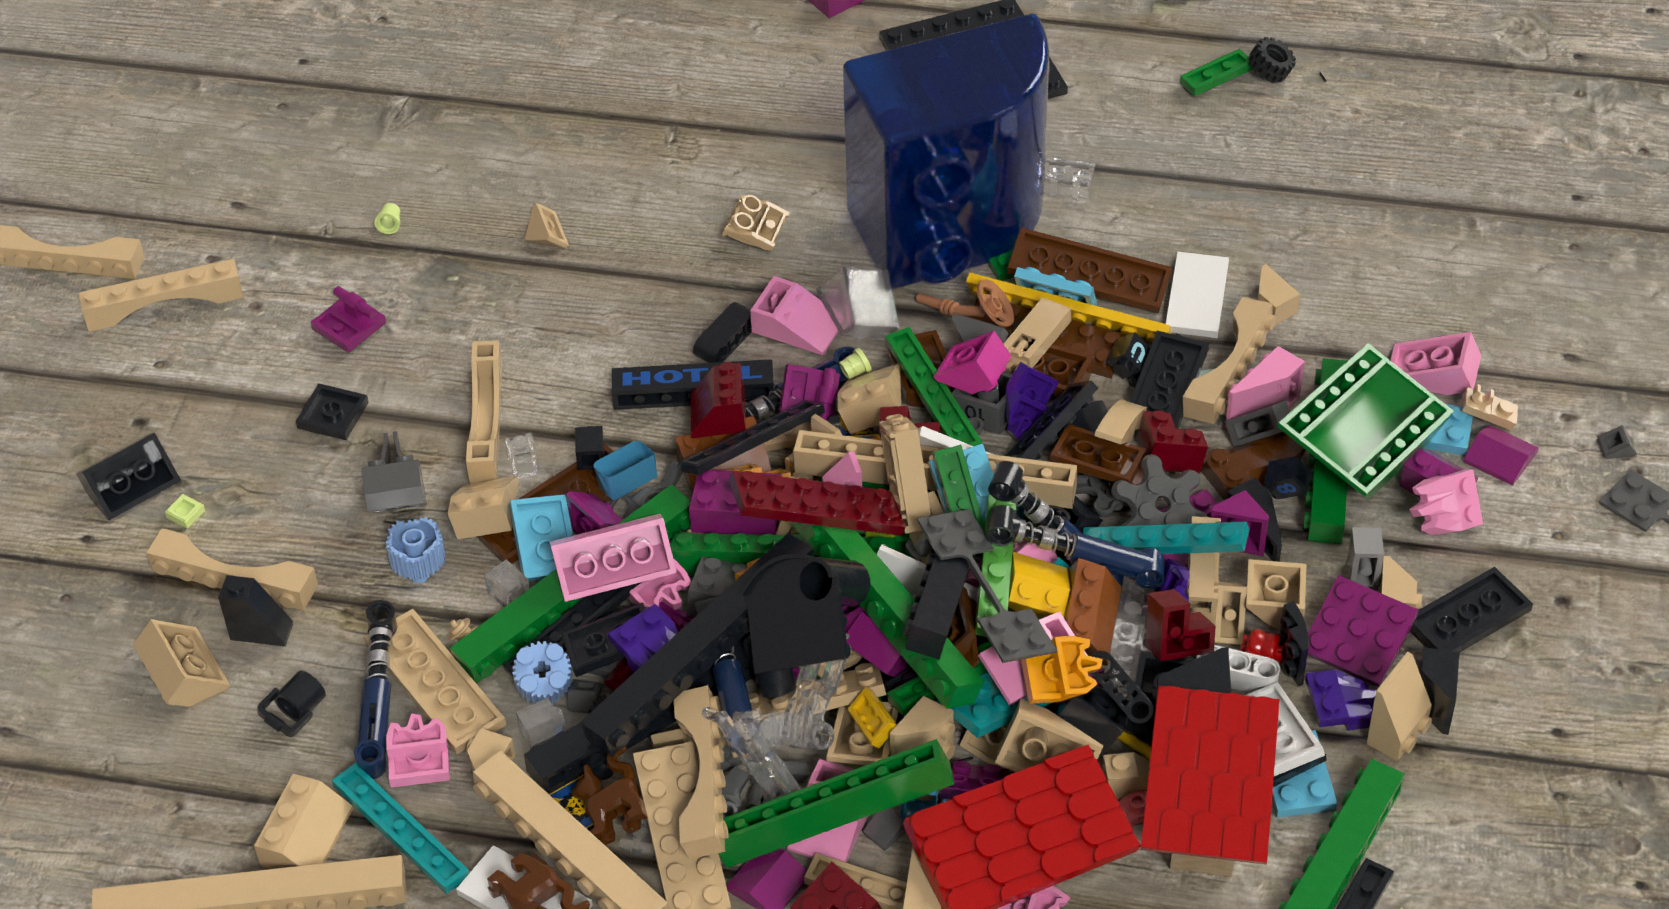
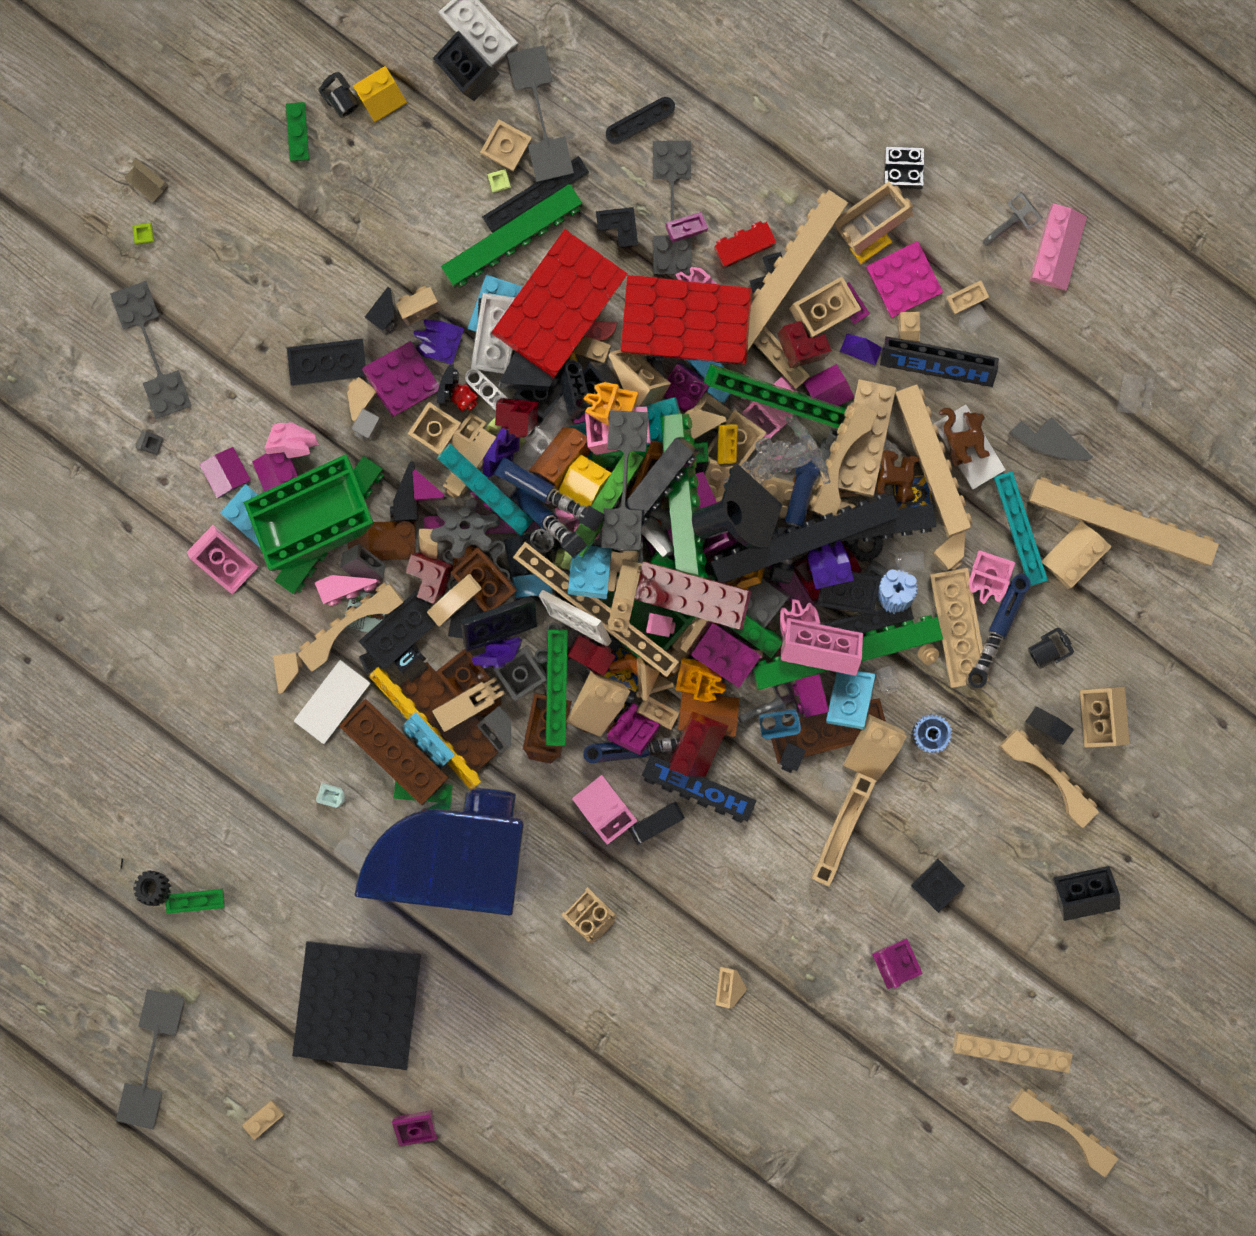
camera: 155 degrees left, 40 degrees up
yellowish green tile [165,494,205,529] -> none
dark grey slope [362,431,427,513] -> none
yellowish green piece [374,203,401,234] -> none
black tile [680,400,825,475] -> none
clear slope [816,267,899,341] -> none
yellowish green piece [839,348,872,380] -> none
nougat dish [916,280,1014,327] -> none
green plate [932,445,984,529] -> none
dark pink slope [934,331,1011,394] -> none
black brick [1264,456,1312,500] -> none
tan plate [1461,384,1518,431] -> none
none -> light aqua plate [316,783,345,808]
none -> tan brick [418,529,438,559]

